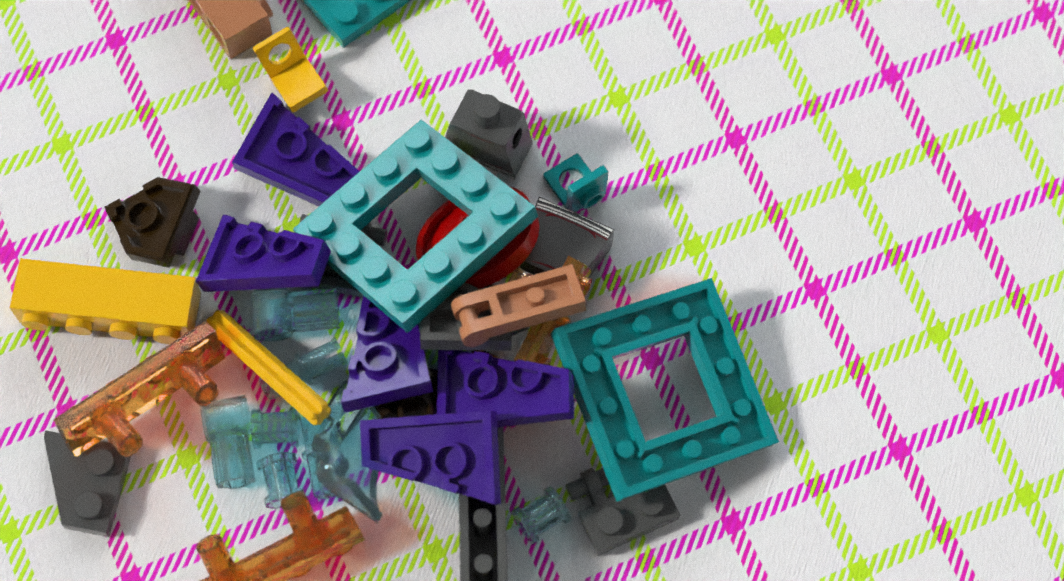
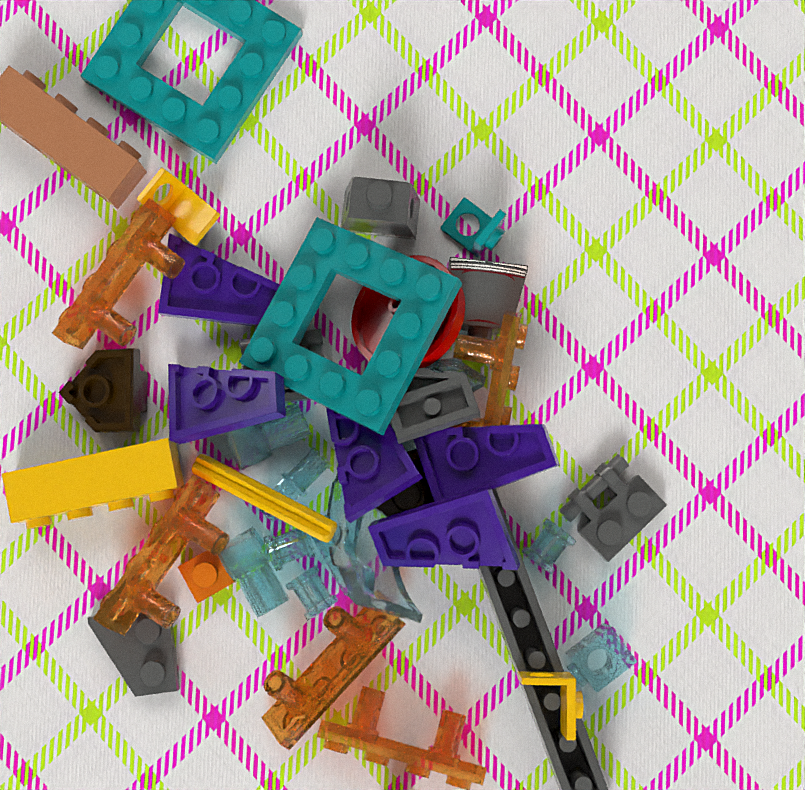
camera: 20 degrees left, 15 degrees up
nougat plate [451,264,586,347] -> none
teal plate [550,278,779,502] -> none
none -> clear orange plate [52,198,185,350]
none -> orange plate [178,546,236,603]

